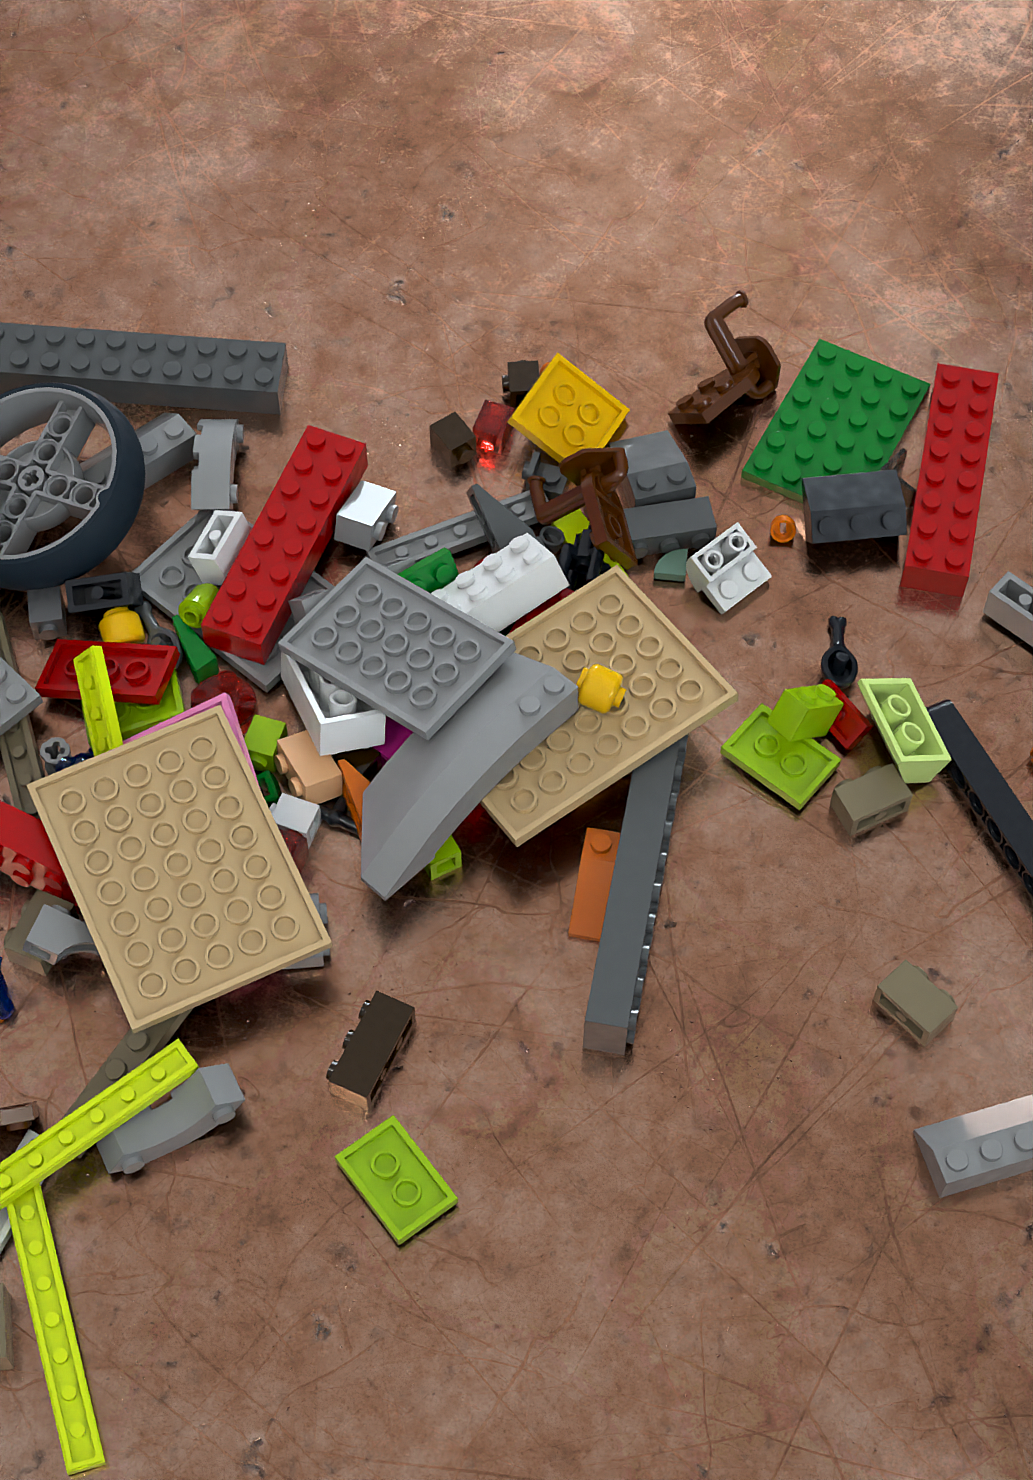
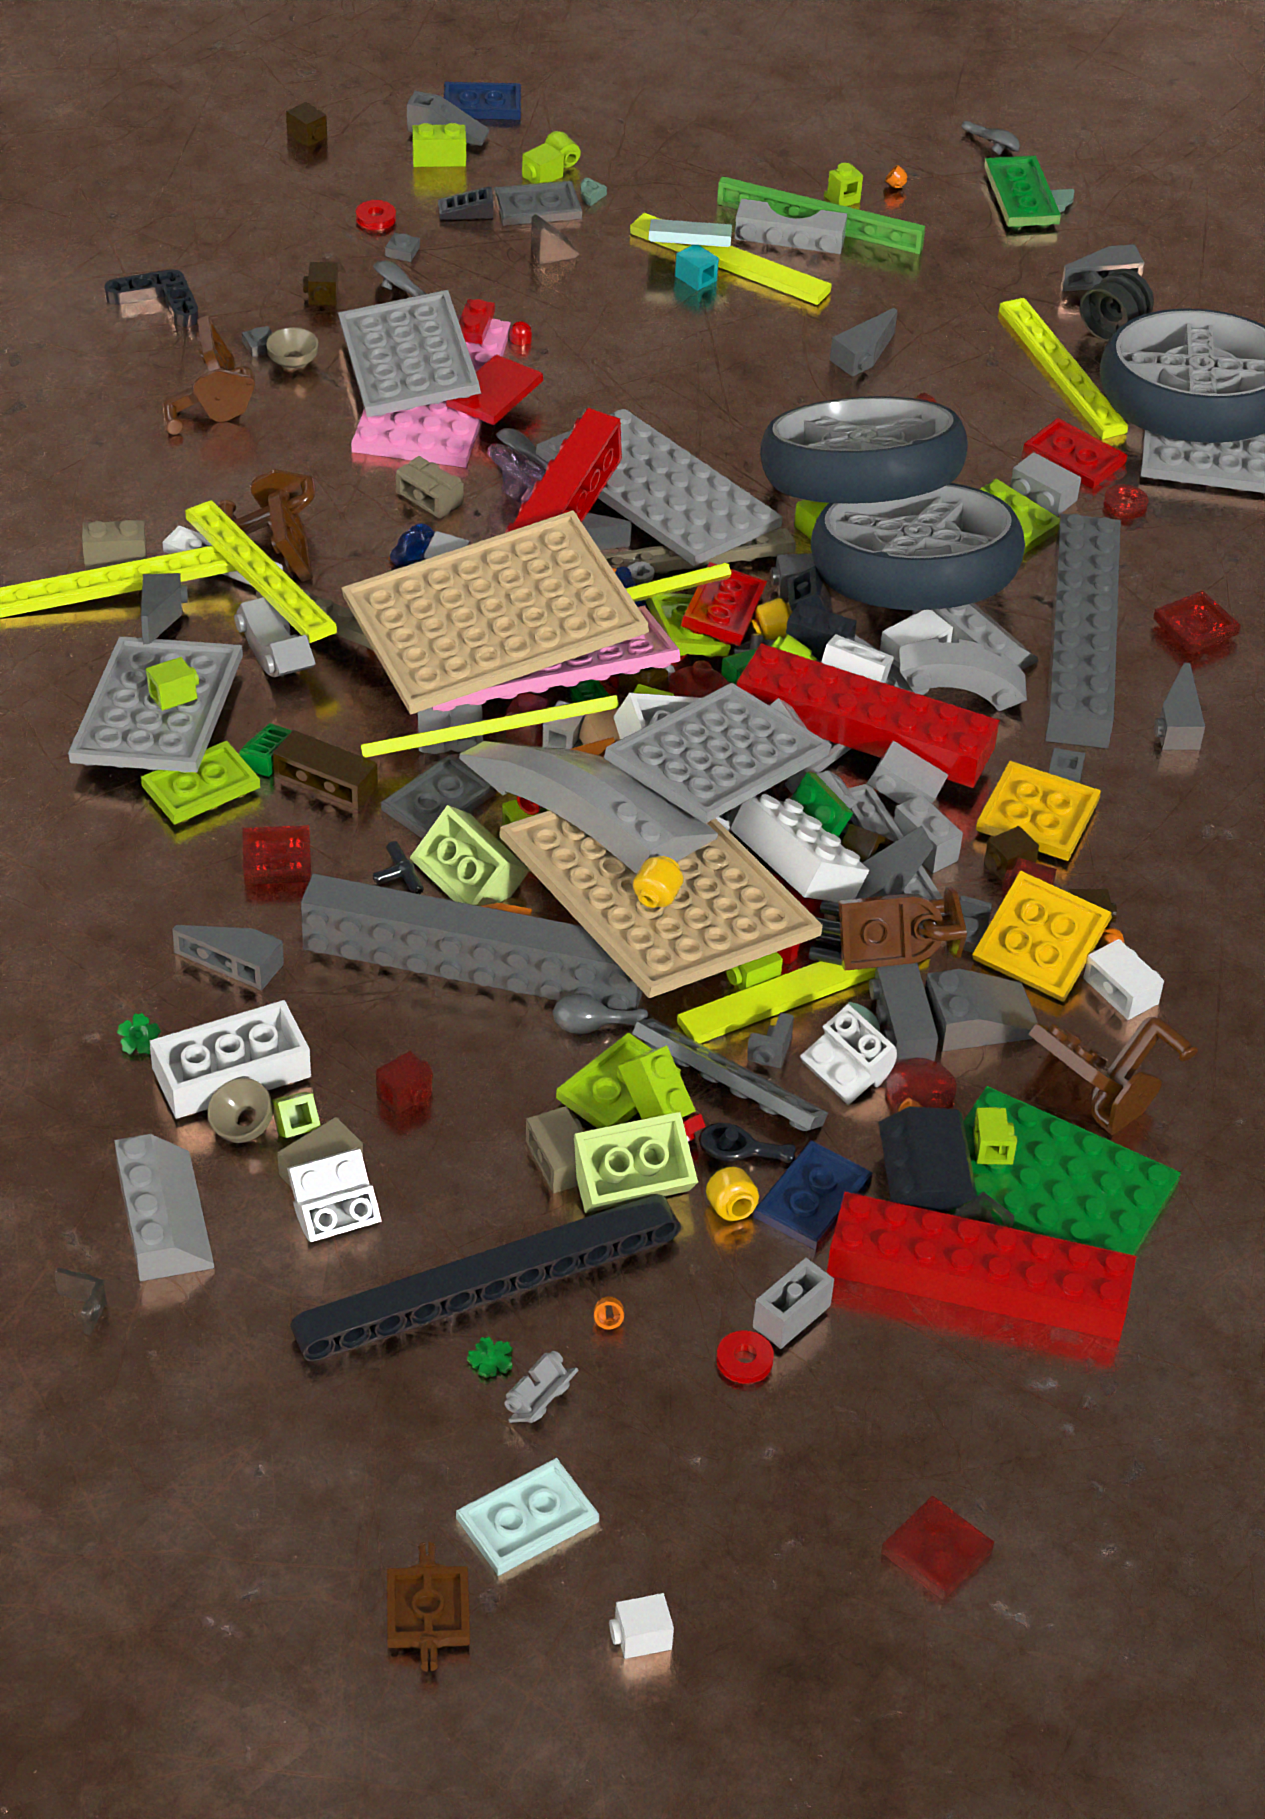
camera: 90 degrees right, 15 degrees down
none -> light grey plate [68,636,243,773]
none -> green plant [117,1013,161,1055]
none -> dark grey slope [141,573,188,644]
none -> lime brick [146,657,199,711]
none -> white brick [150,1000,311,1119]
none -> dark grey slope [172,925,284,991]
none -> dark tan piece [208,1078,273,1143]
none -> green slope [239,723,293,777]
none -> clear red plate [243,825,311,885]
none -> lime brick [272,1091,321,1138]
none -> white brick [287,1148,381,1242]
none -> neon yellow tile [361,695,619,757]
none -> black piece [372,841,424,894]
none -> clear red brick [376,1051,433,1115]
none -> dark grey tile [381,754,497,839]
none -> yellowish green slope [410,805,530,906]
none -> dark grey piece [553,994,648,1034]
none -> dark grey plate [632,1018,828,1131]
none -> yellow head [706,1167,759,1221]
none -> dark grey bracket [747,1012,794,1069]
none -> dark blue tile [753,1140,873,1250]
none -> black brick [786,603,857,661]
none -> dark brown brick [841,824,894,863]
none -> white brick [880,610,953,663]
none -> clear red dish [886,1058,957,1109]
none -> light grey brick [894,794,963,873]
none -> lime brick [973,1107,1017,1165]
none -> yellow plate [976,761,1101,861]
none -> dark grey plate [1049,747,1086,783]
none -> white brick [1083,939,1164,1020]
none -> clear red plate [1153,590,1241,654]
none -> dark grey slope [1154,663,1205,750]

